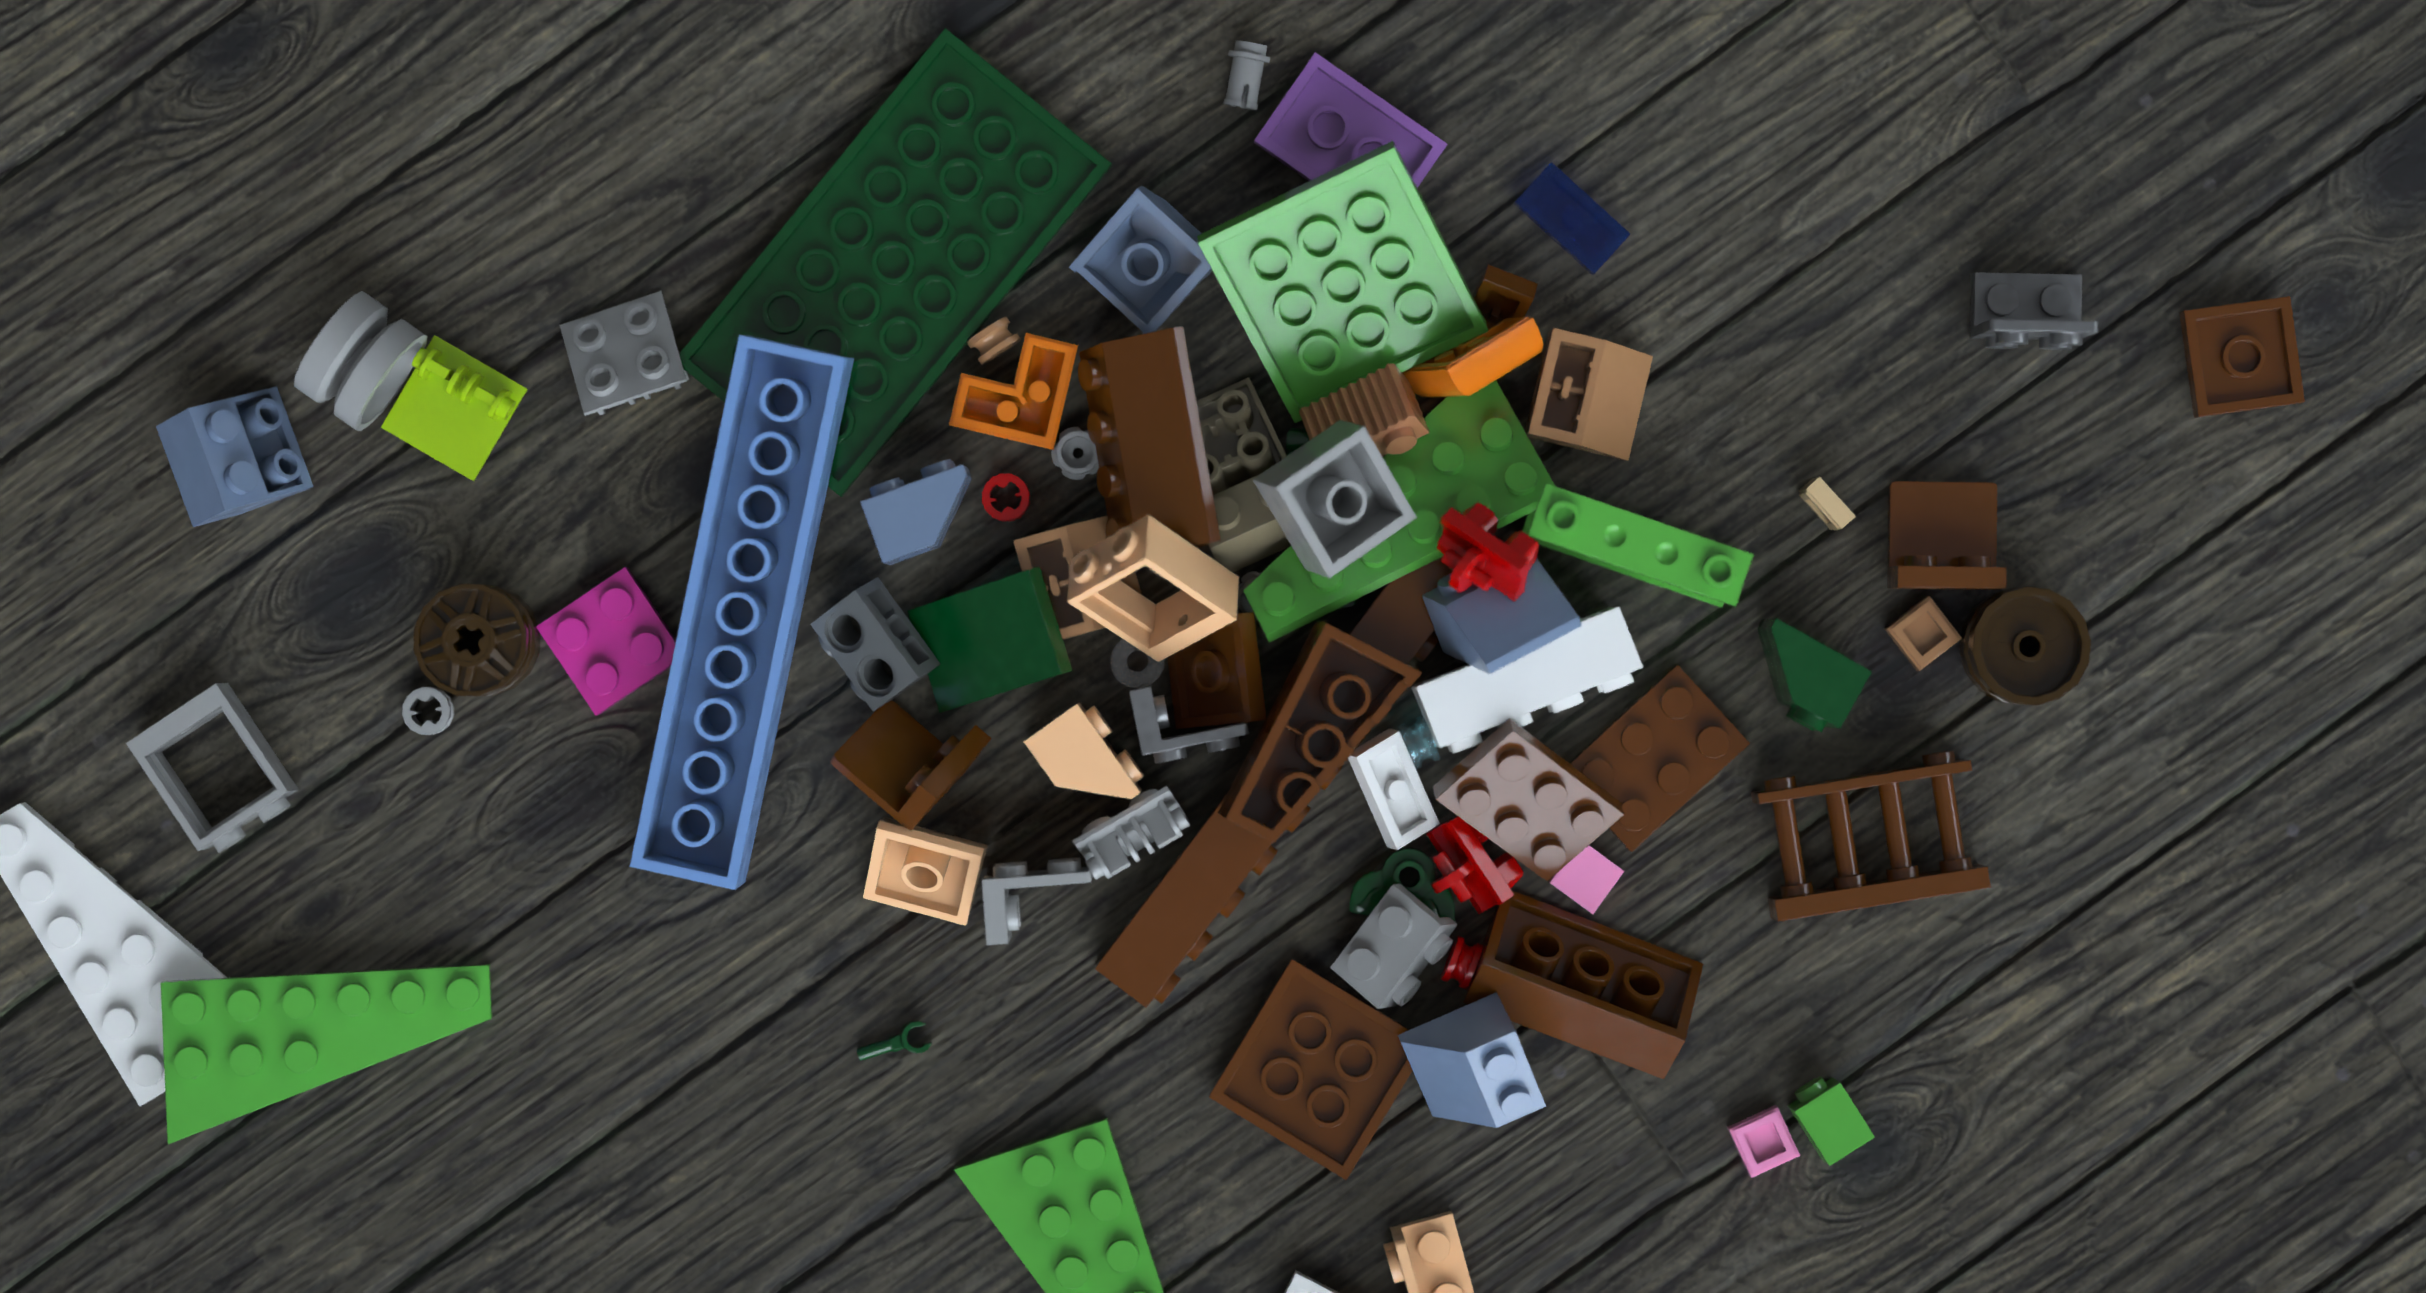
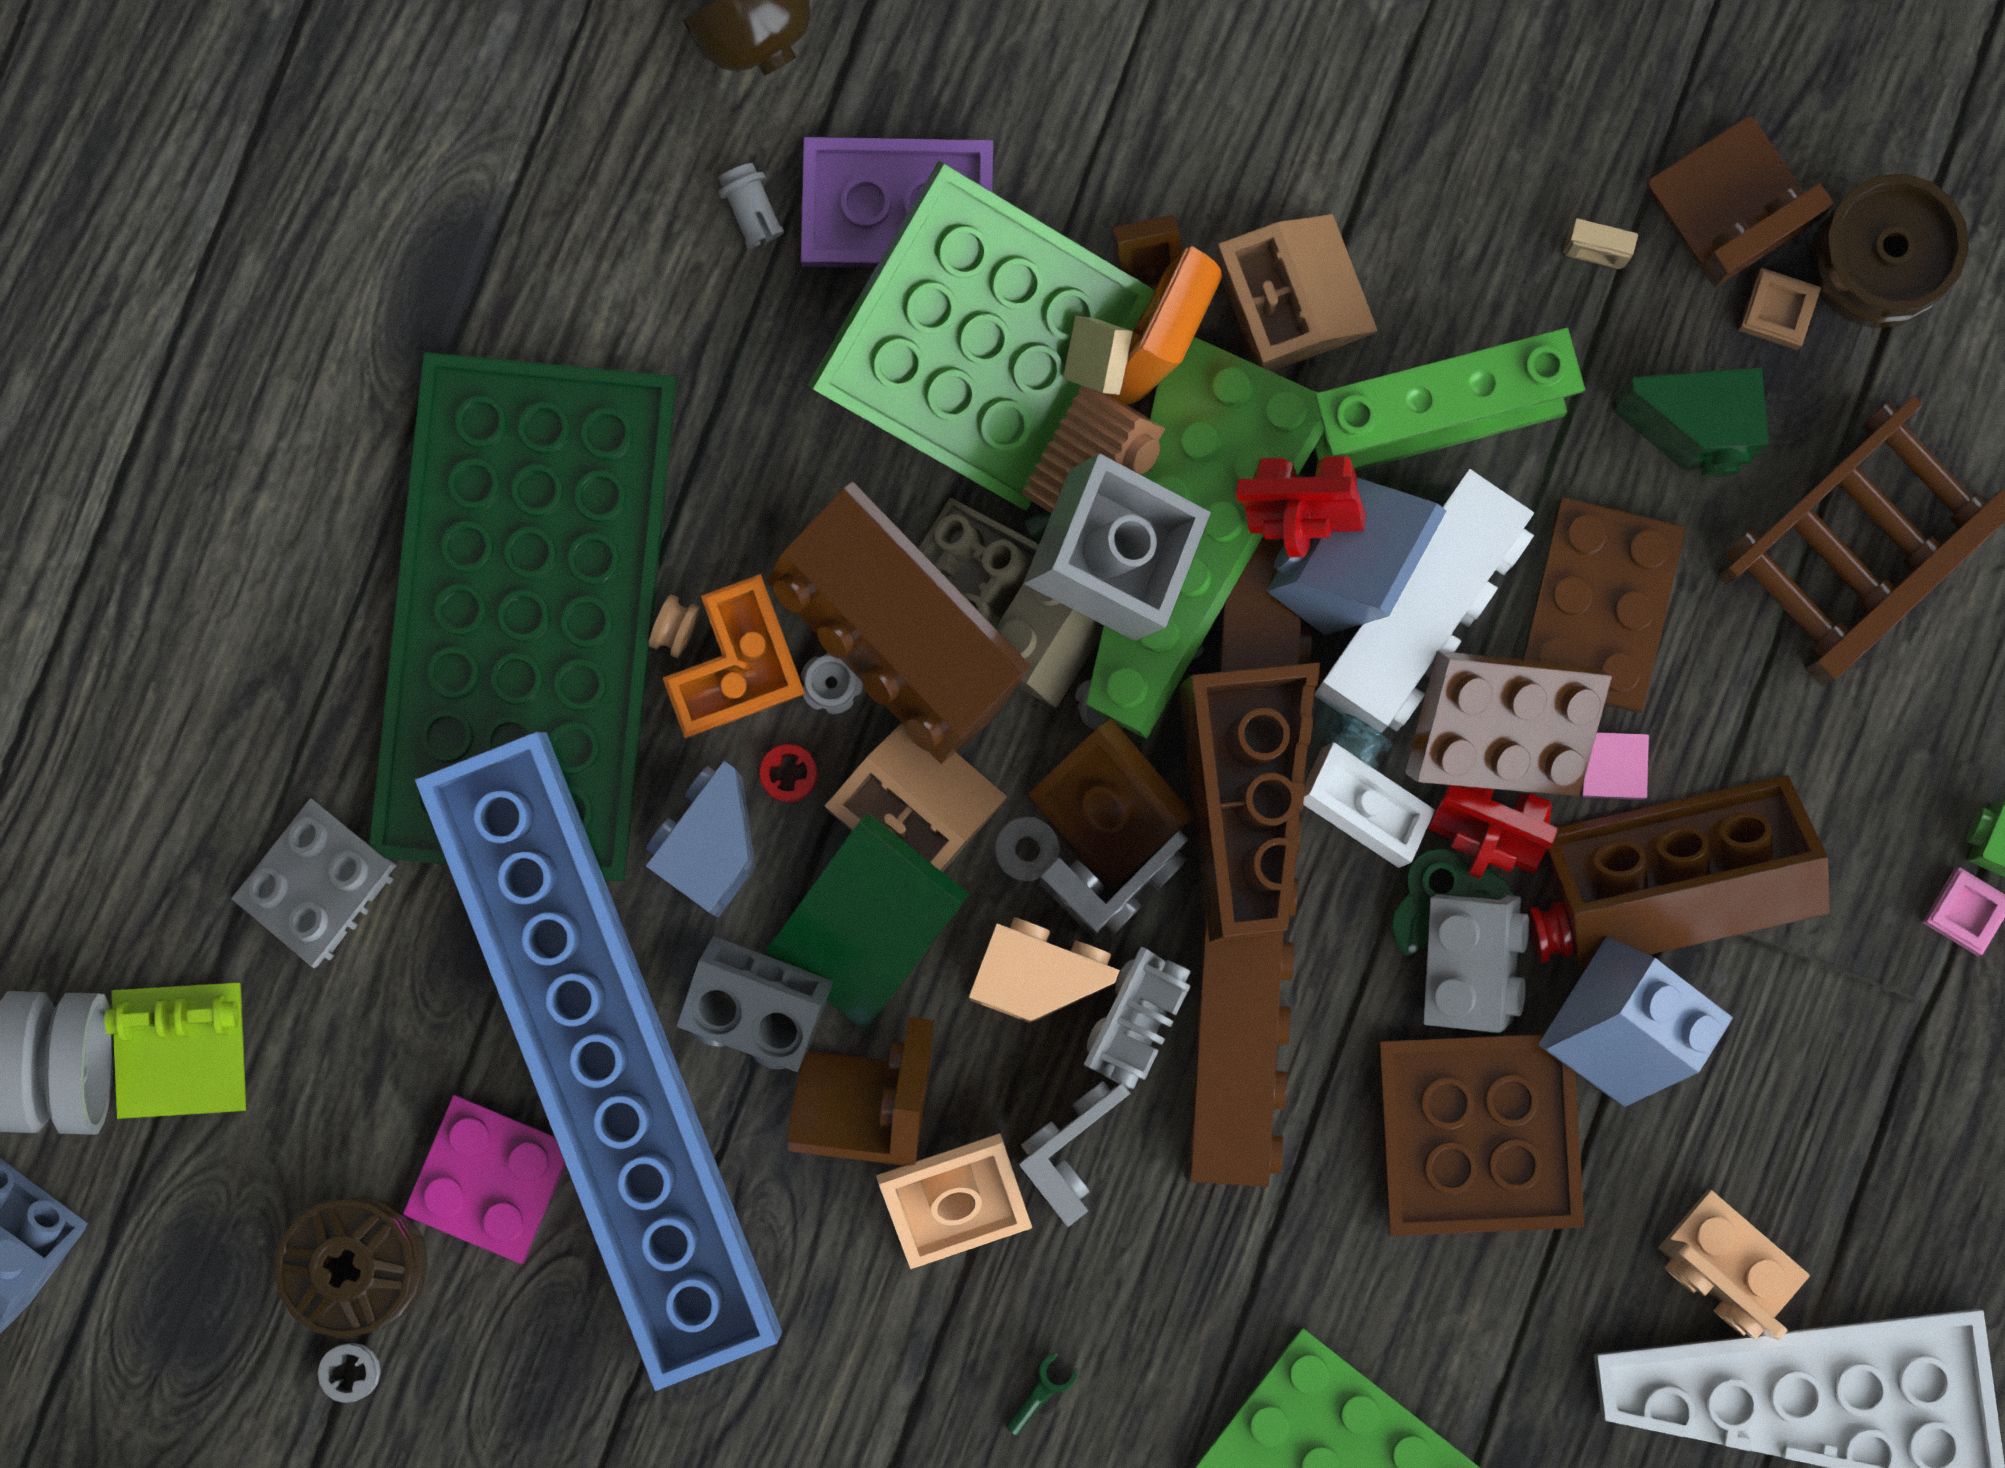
camera: 30 degrees left, 5 degrees down
light nougat window [1067,515,1239,662] -> none
sand blue slope [1069,186,1212,334] -> none
clear blue plate [1514,162,1630,275] -> none
none -> tan tile [1063,316,1133,394]

